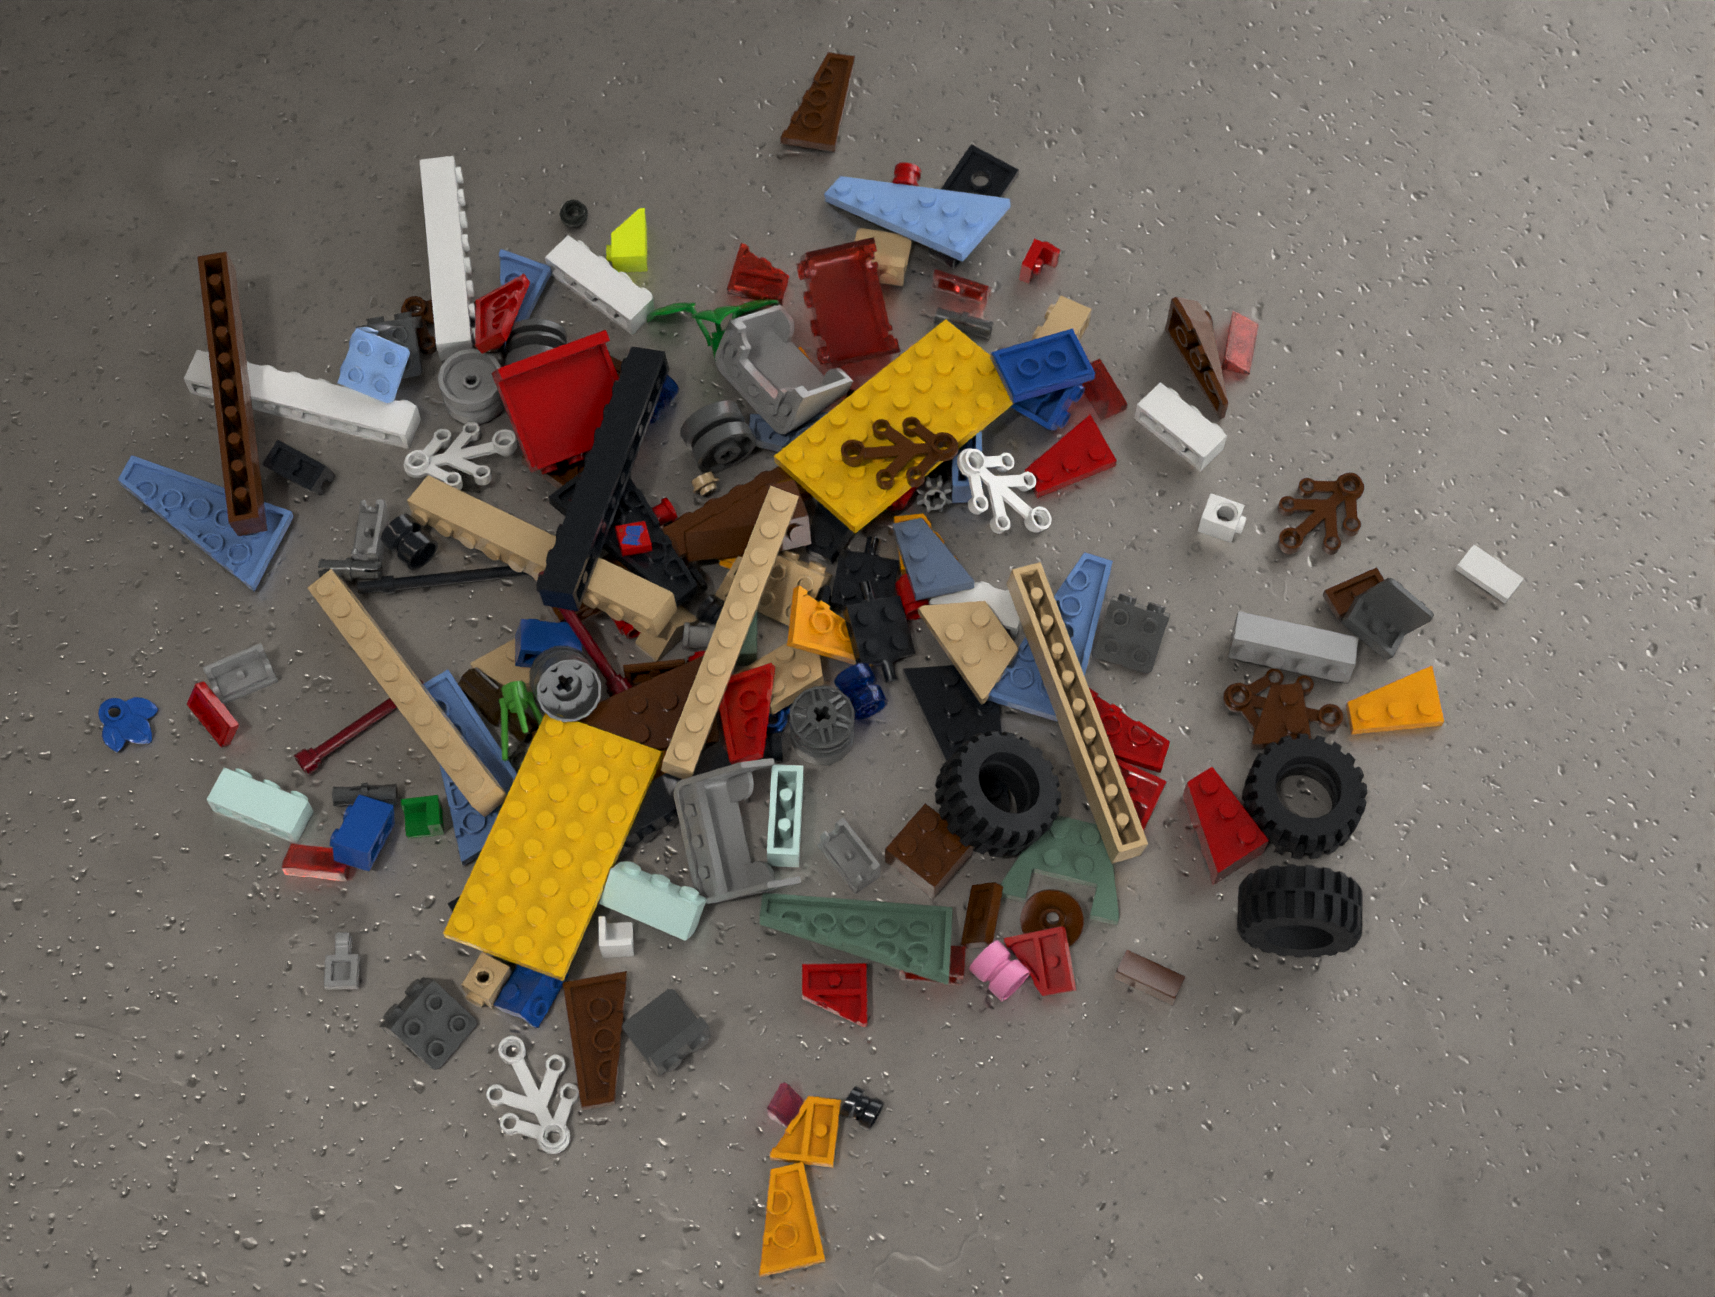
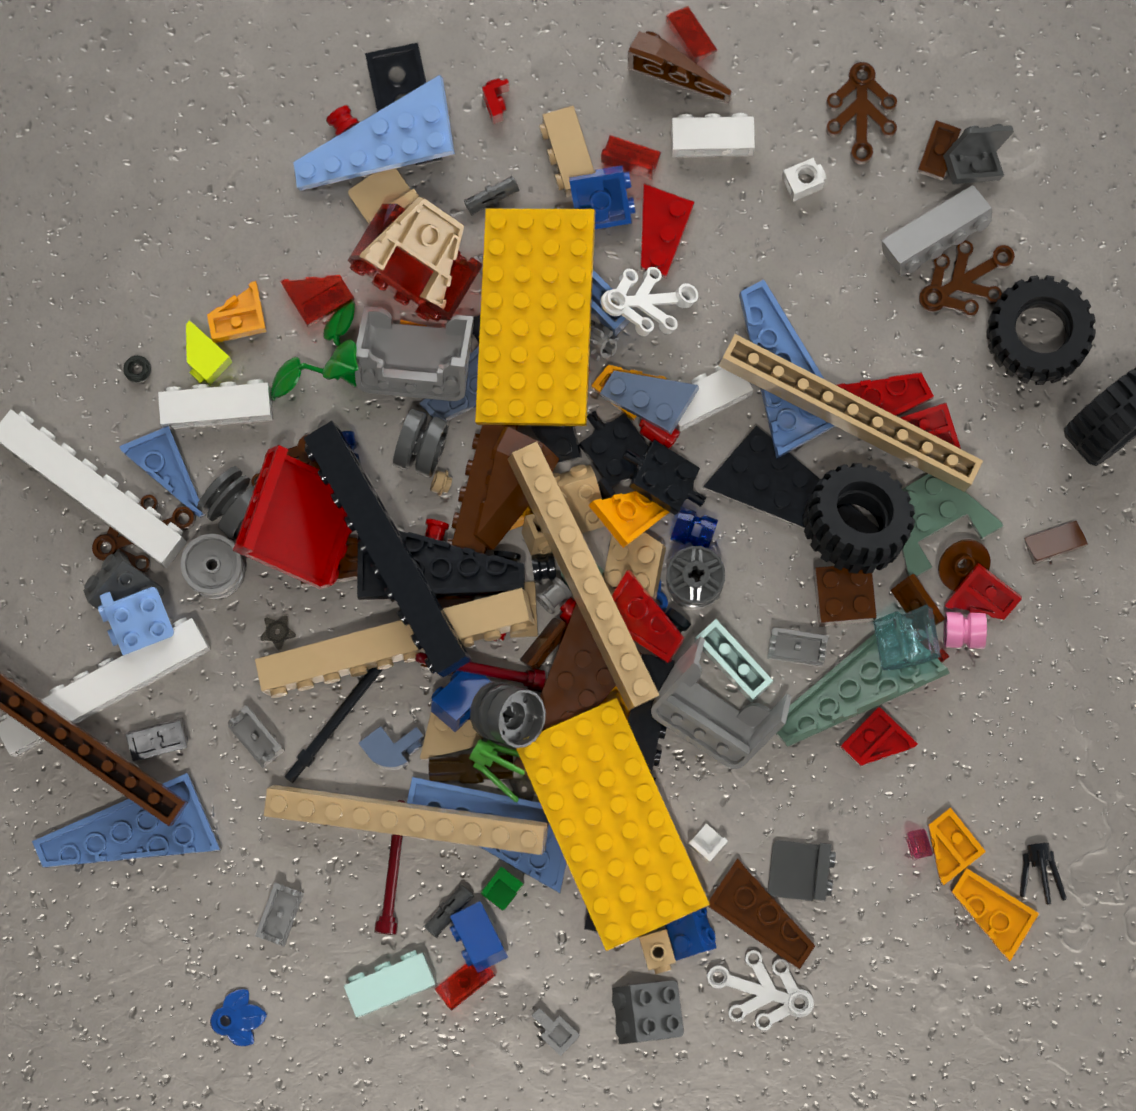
camera: 40 degrees left, 15 degrees up
red plate [187,681,239,748] -> none
dark grey pin [318,558,382,581] -> none
black wheel [381,514,438,570] -> none
white plant [404,422,517,490] -> none
red wing [475,274,530,354] -> none
light aqua brick [599,861,707,941] -> none
red tile [615,521,652,556] -> none
reddish brown wing [780,52,855,152] -> none
black wheel [840,1086,885,1131] -> none
reddish brown plant [841,417,958,490] -> none
tan wing [918,601,1018,705] -> none
clear red slope [933,269,992,305] -> none
blue tile [990,328,1095,404] -> none
dark grey bracket [1094,593,1171,673] -> none
red wedge [1182,767,1269,885] -> none
reddish brown wing [1250,683,1312,749] -> none
light orange wing [1346,666,1444,735] -> none
white tile [1455,545,1524,603] -> none
none -> light orange wing [207,281,267,343]
none -> tan wing [359,197,464,310]
none -> sand blue brick [359,726,425,770]
none -> clear light blue slope [873,605,941,671]
none -> black plant [1020,843,1067,905]

